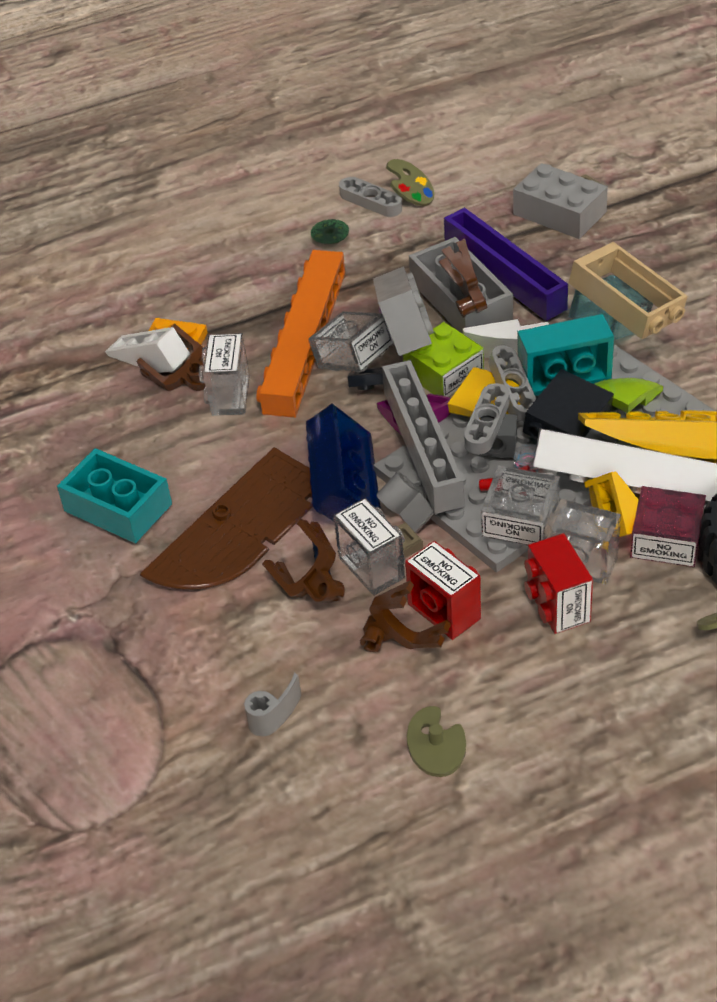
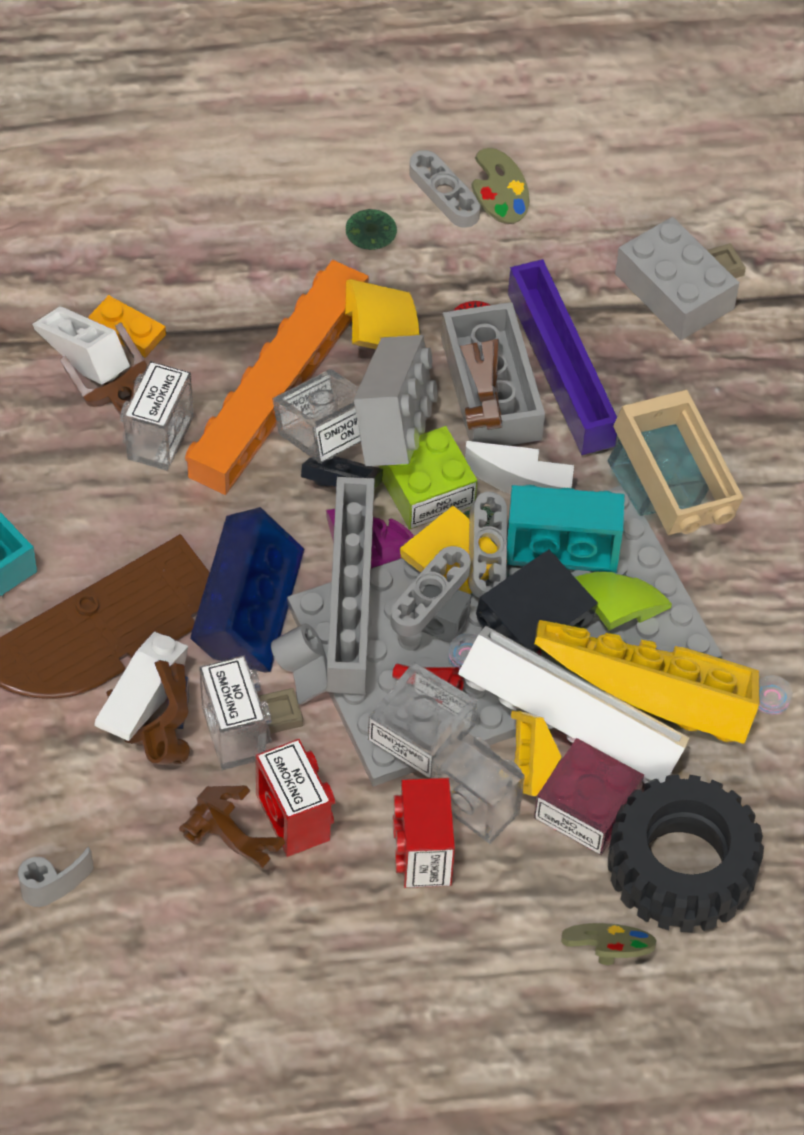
camera: 10 degrees right, 10 degrees up
olive piece [407,706,466,777] -> none
none -> white slope [94,632,188,741]
none -> yellow slope [345,279,419,349]

